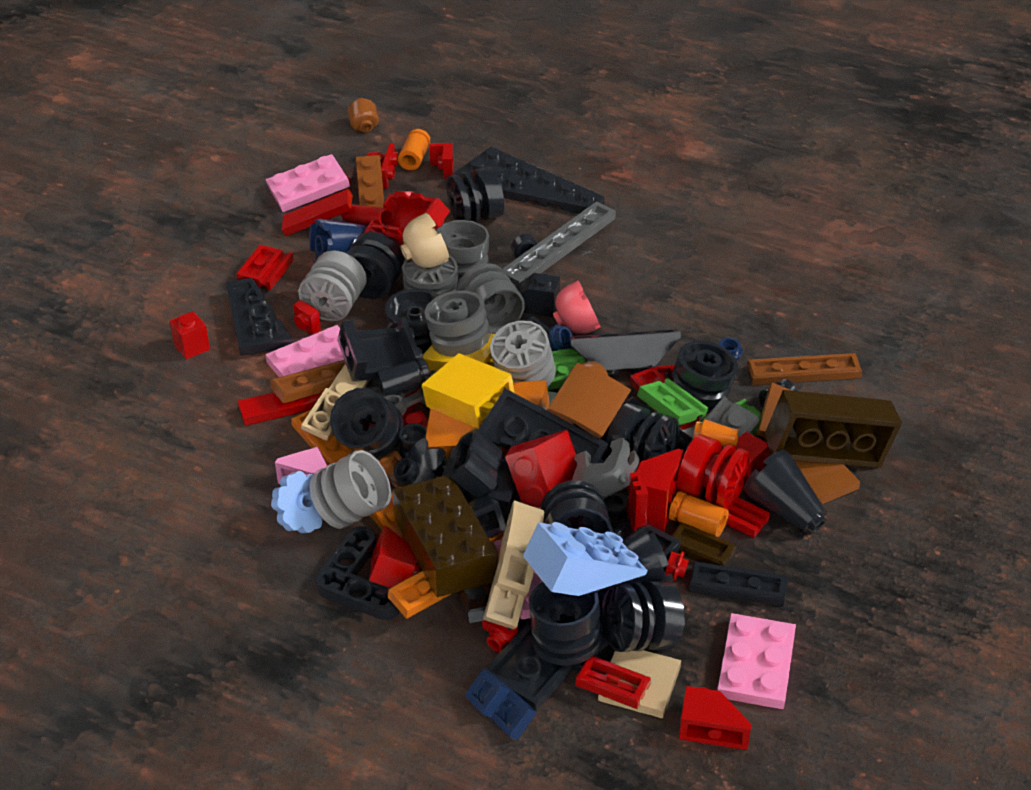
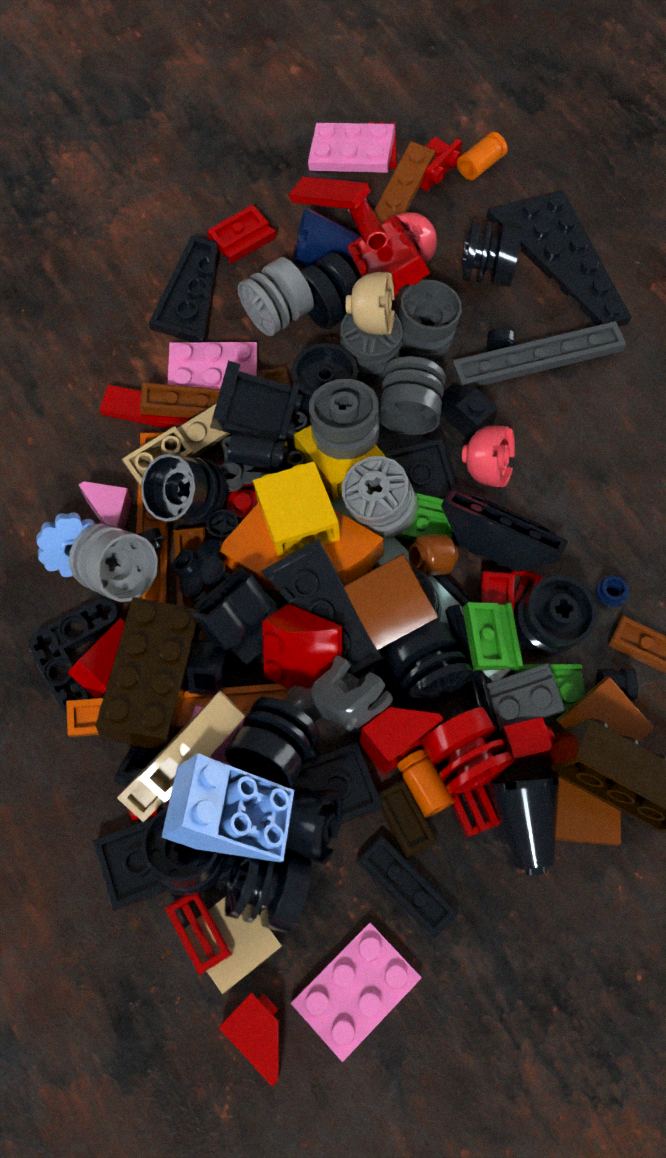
camera: 30 degrees right, 25 degrees up
red brick [169,311,210,360] -> none
red plate [293,300,321,335] -> none
dark orange head [347,98,379,133] -> none
red bracket [429,143,454,179] -> none
dark blue slope [464,668,537,740] -> none
dark blue plate [548,325,572,351] -> none
red tile [627,472,649,532] -> none
red plate [665,551,689,581] -> none
orange cone [694,419,738,447] -> none

